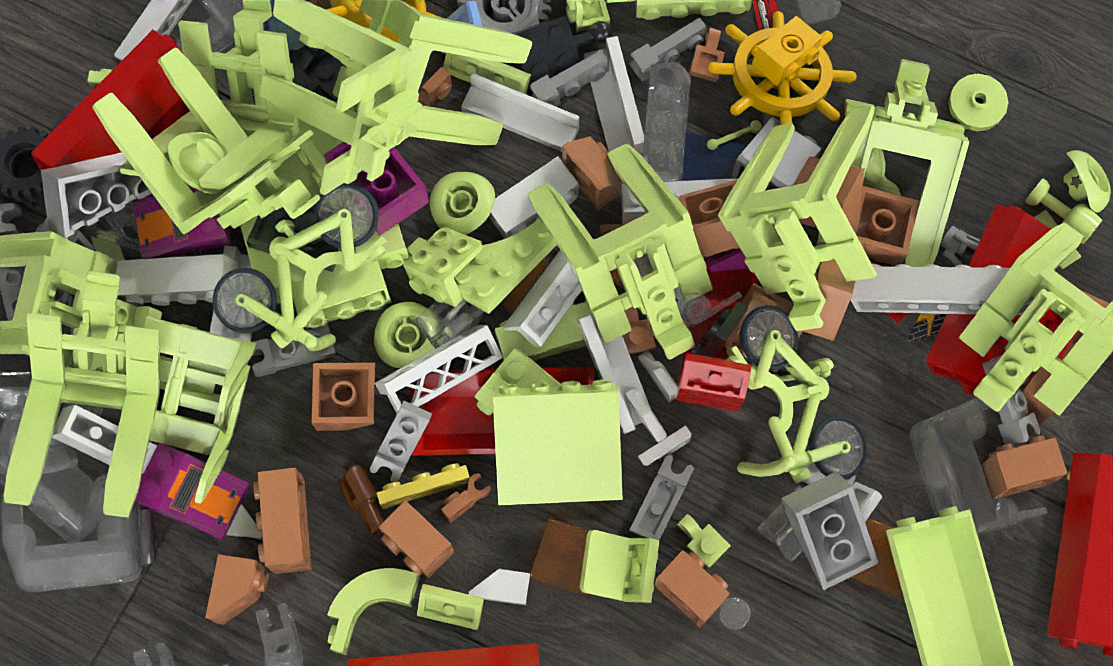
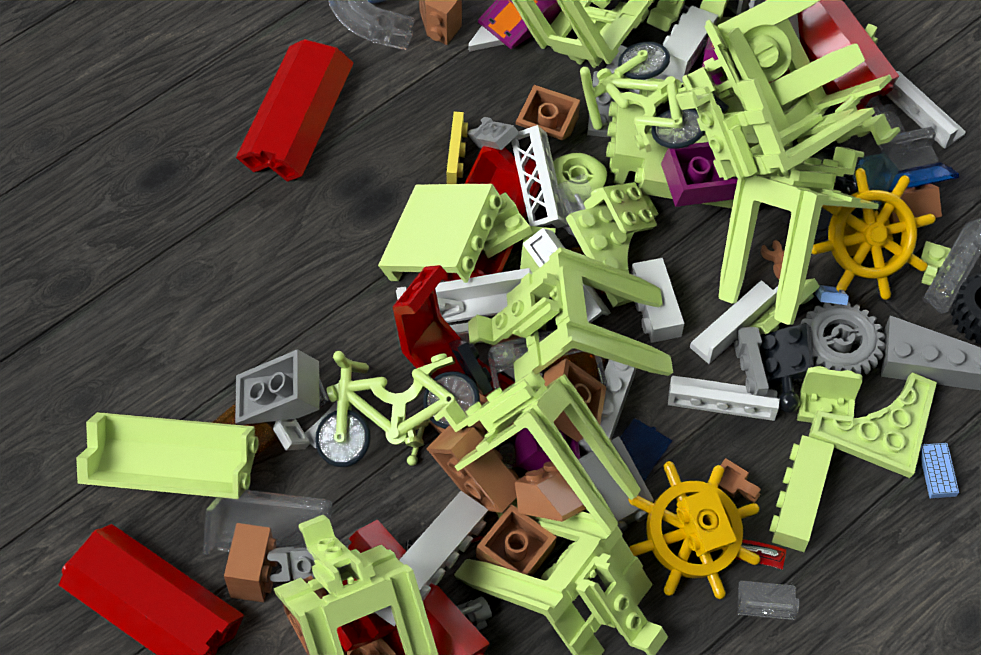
camera: 110 degrees right, 15 degrees down
nougat brick [254,468,312,574] -> none
yellowish green arch [327,568,420,655] -> none
reddish brown arm [337,465,384,536] -> none
nougat brick [379,500,454,579] -> none
yellowish green plate [417,584,484,630] -> none
yellowish green hat [430,172,495,235] -> none
nougat plate [441,473,491,524] -> none
white tile [468,569,530,606] -> none
clear orange plate [530,518,590,597] -> none
nougat slope [562,136,624,210] -> none
yellowish green bracket [580,530,659,603] -> none
light grey plate [629,454,694,540] -> none
light grey plate [630,18,706,82] -> none
clear brick [642,62,691,182] -> none
nougat brick [654,550,730,628] -> none
yellowish green plate [677,514,731,568] -> none
yellowish green hinge [707,120,762,150] -> none
clear tile [719,597,751,630] -> none

